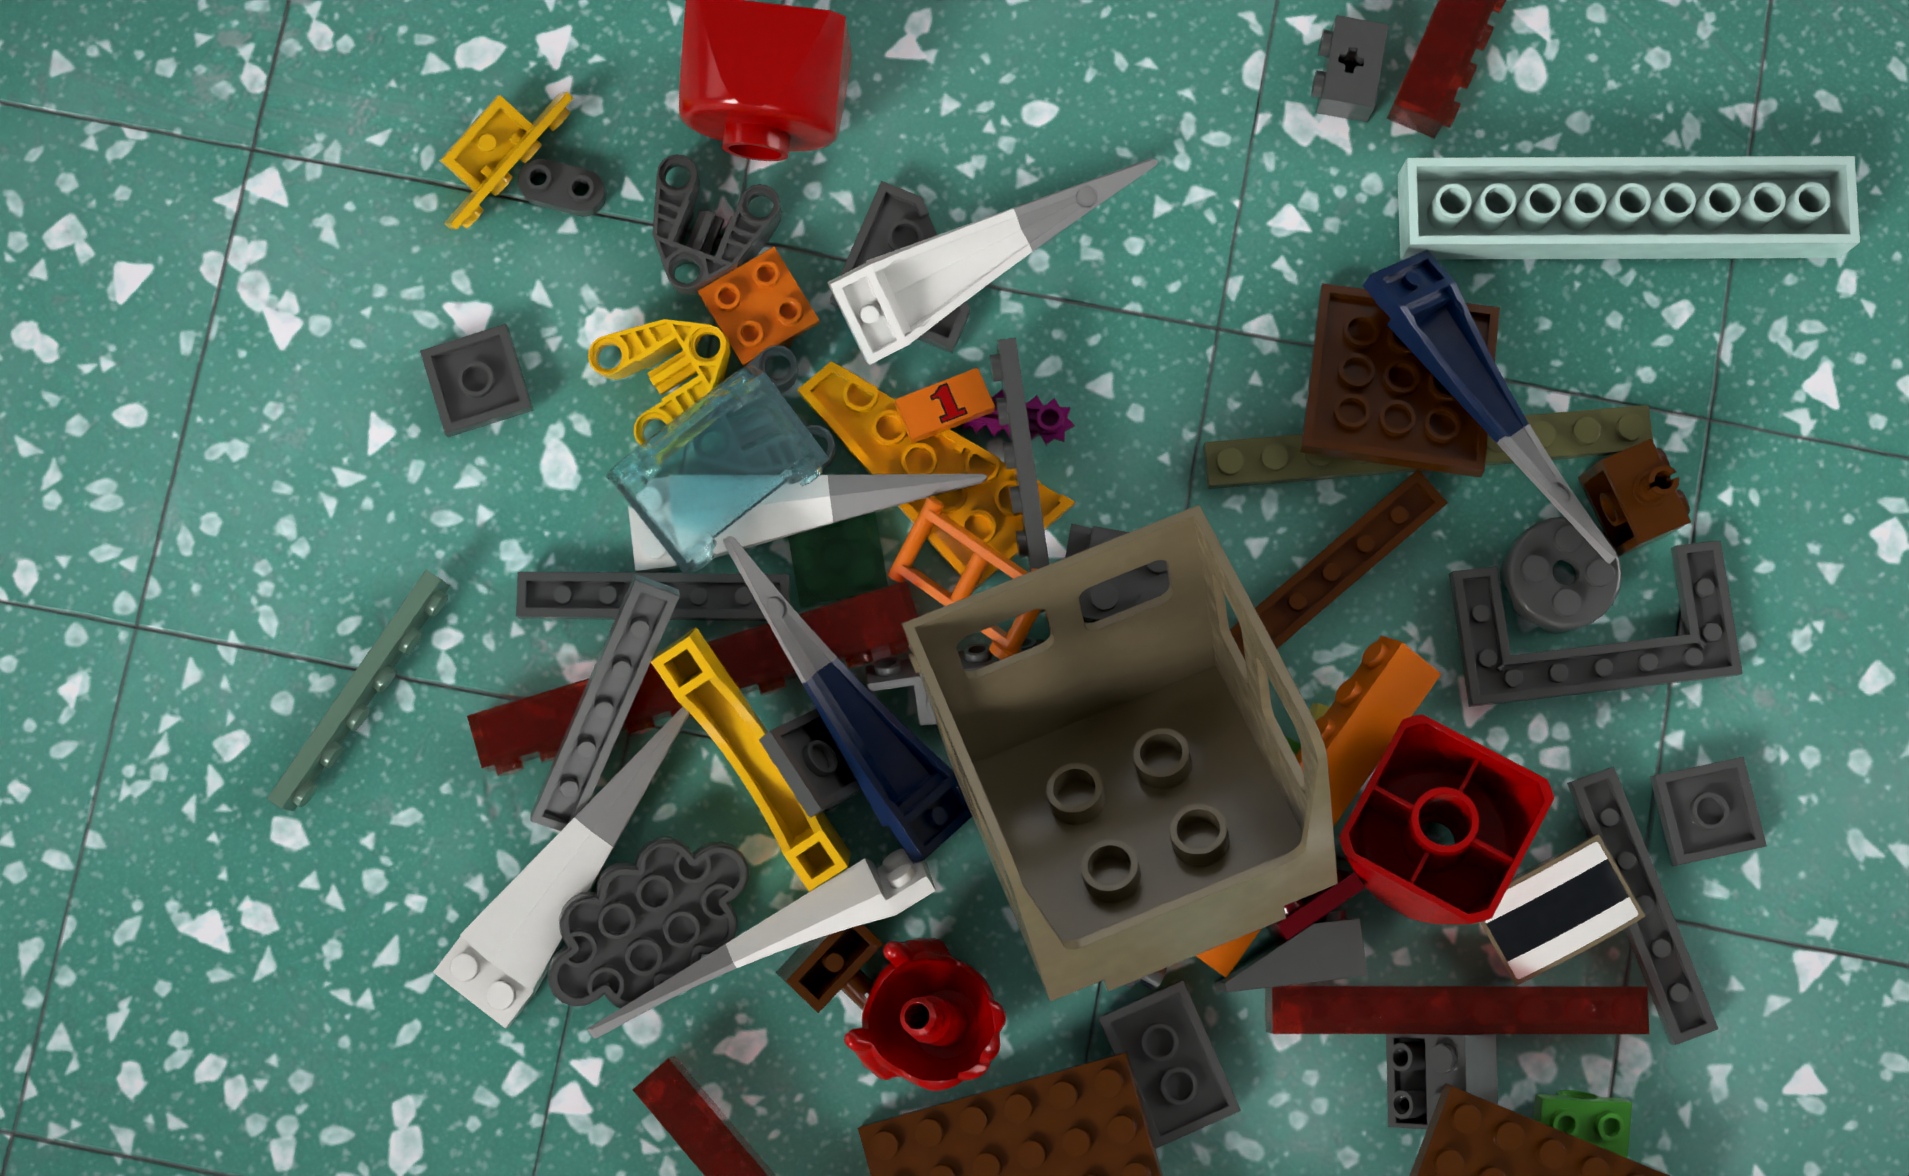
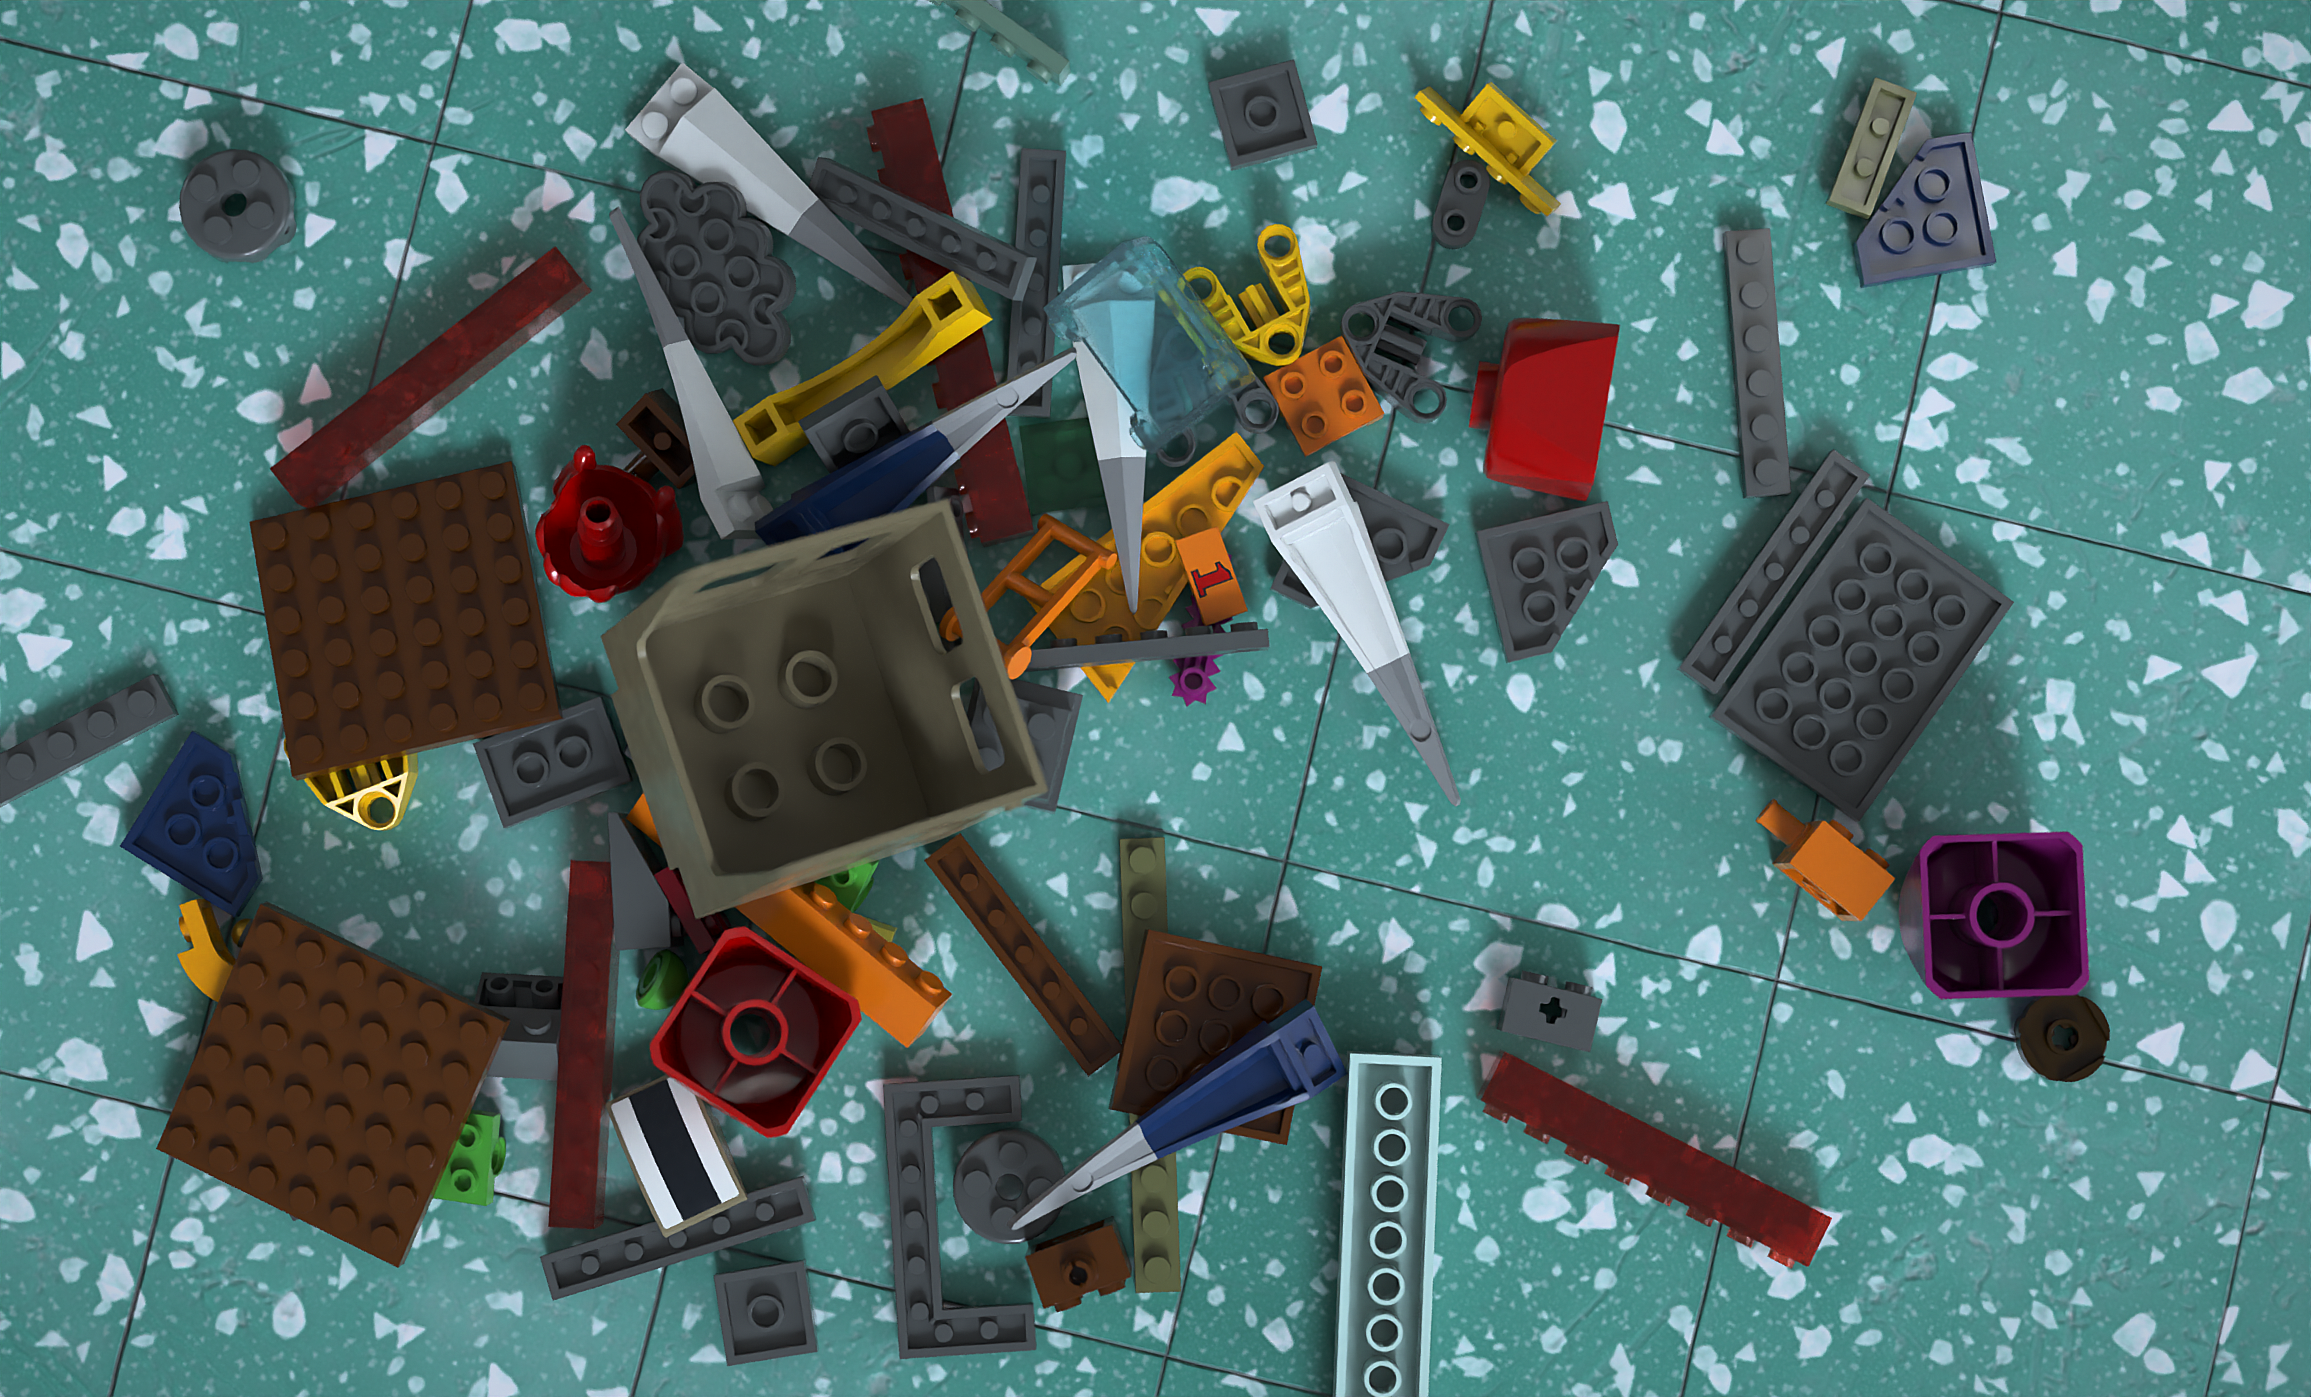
camera: 95 degrees right, 5 degrees up
none -> bright green brick [636,949,690,1010]
none -> dark grey plate [1475,501,1618,663]

